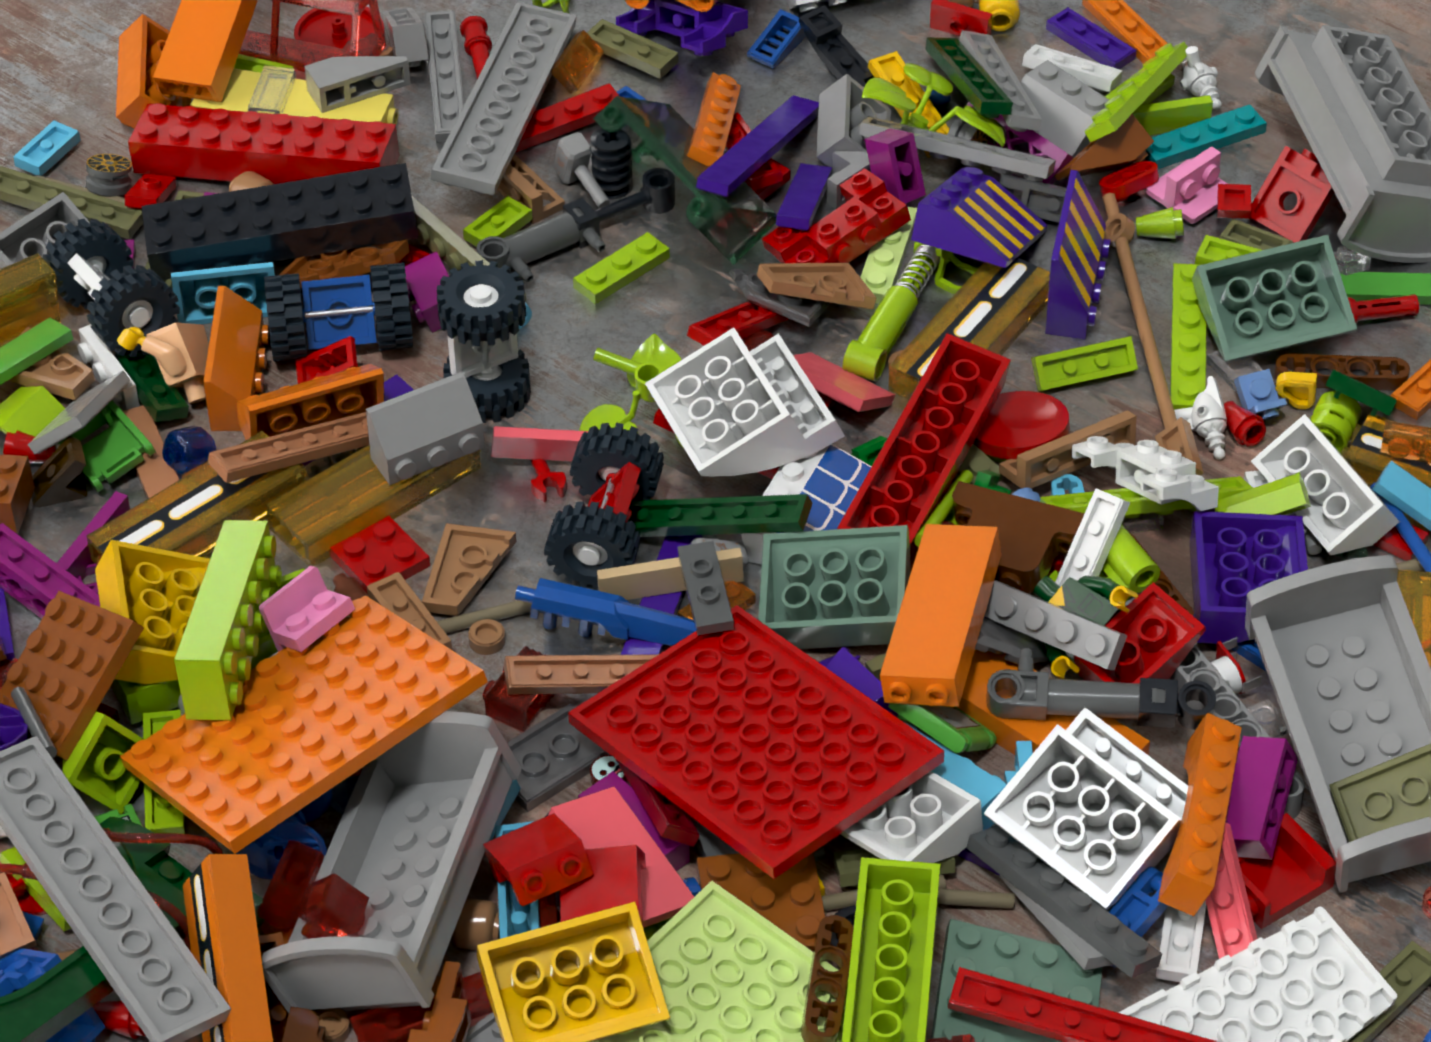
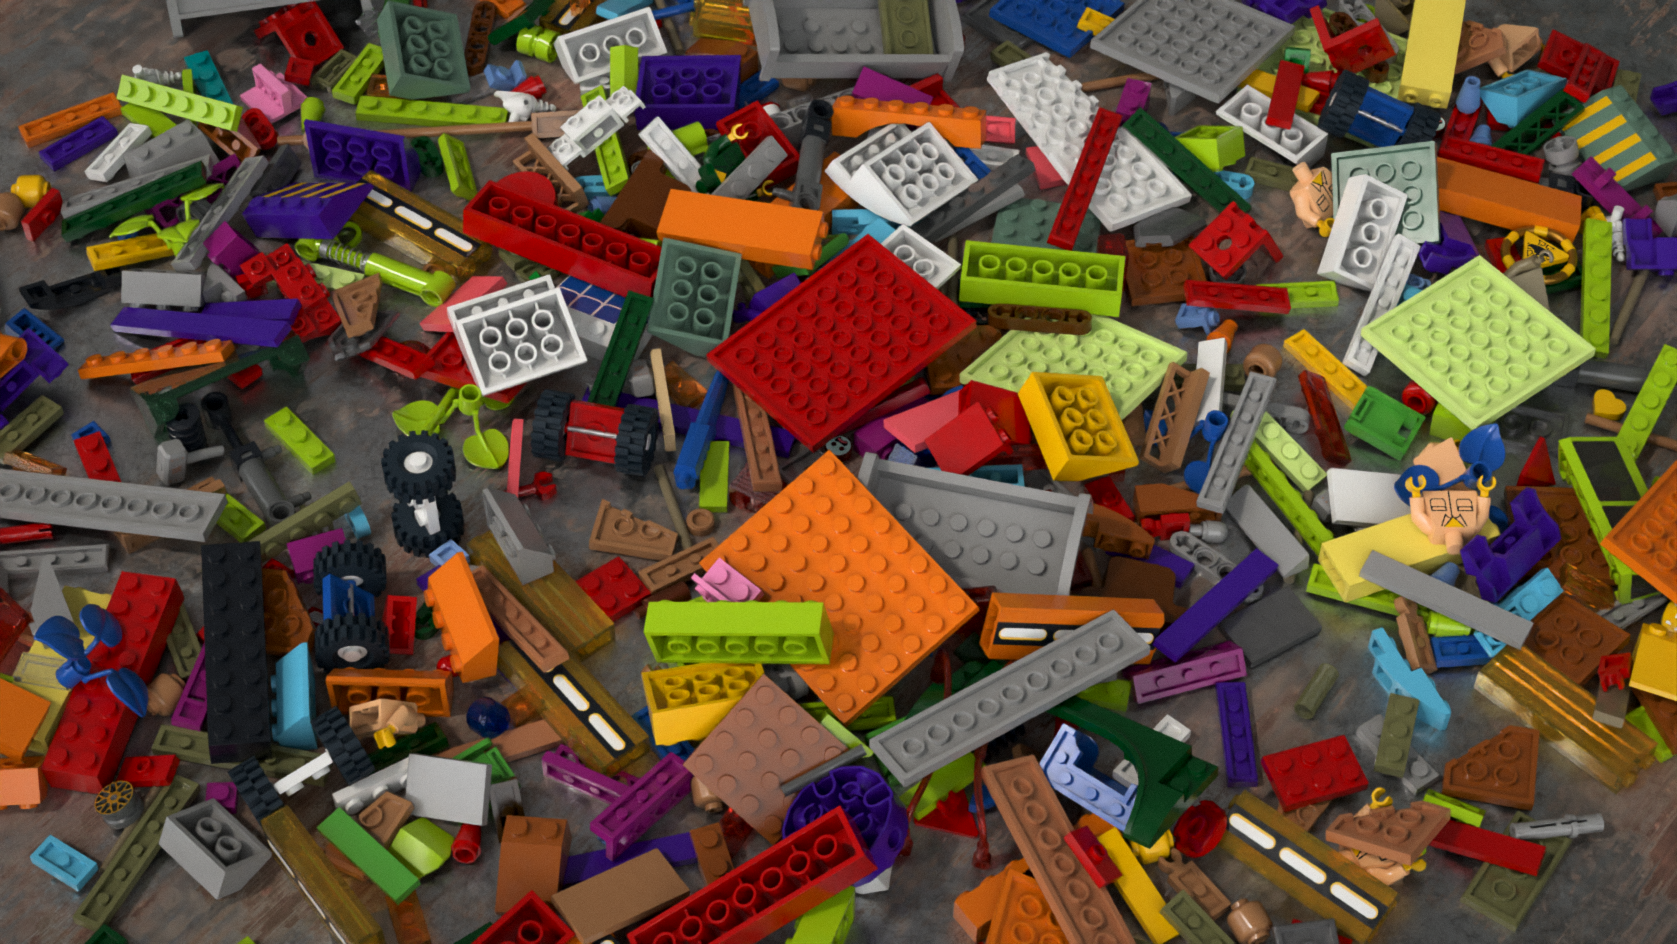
camera: 90 degrees left, 5 degrees up
clear red brick [299,873,369,939] -> none
dark grey plate [677,541,734,635] -> none
yellow tile [1275,372,1317,410] -> none
none -> blue plant [33,604,148,718]
none -> dark green beam [410,136,444,178]
none -> lime tile [699,441,729,513]

